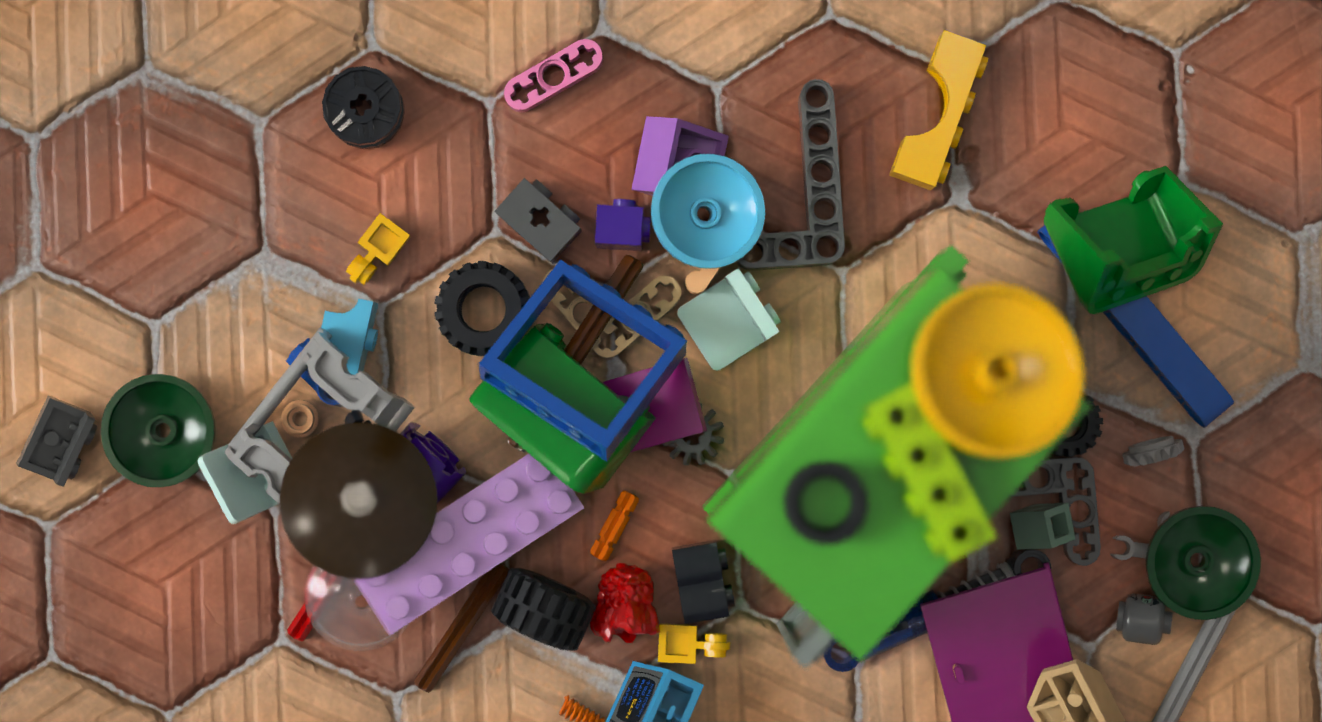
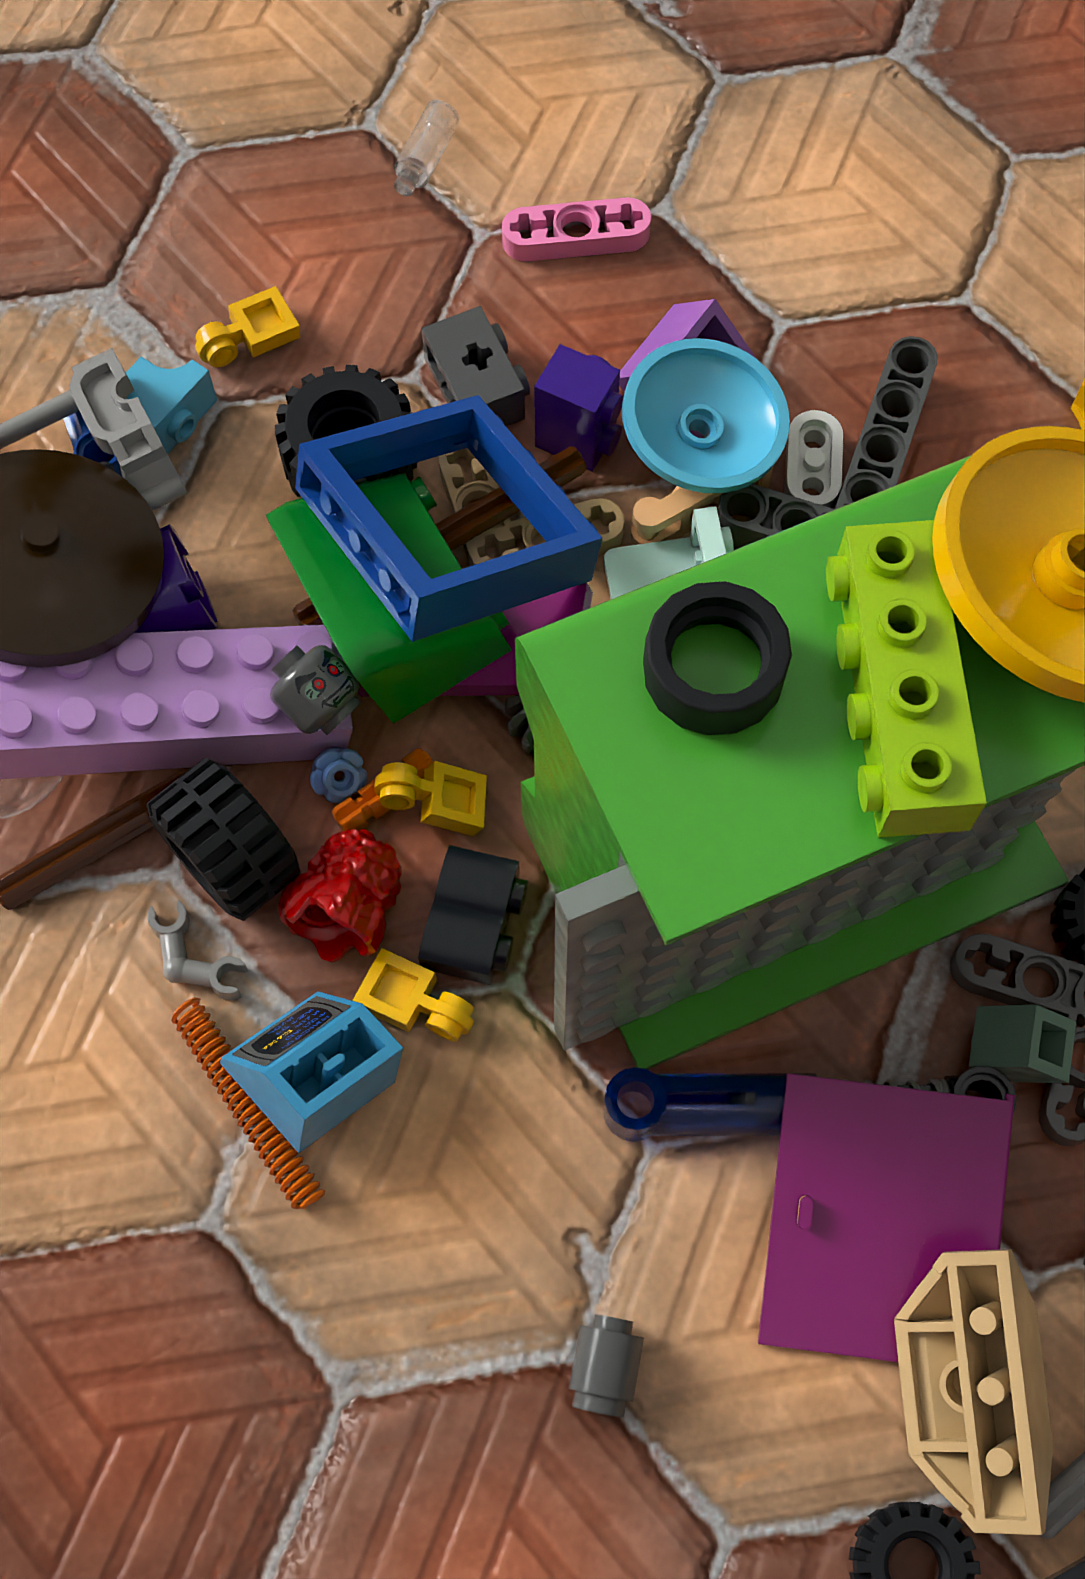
camera: 20 degrees right, 20 degrees down
black wheel [322,66,405,149] -> none
none -> light grey arm [147,900,248,1000]
none -> dark grey head [270,645,361,735]
none -> medium blue plate [310,747,367,803]
none -> yellow plate [374,761,487,836]
none -> clear cylinder [394,100,460,196]
none -> white plate [784,410,843,508]

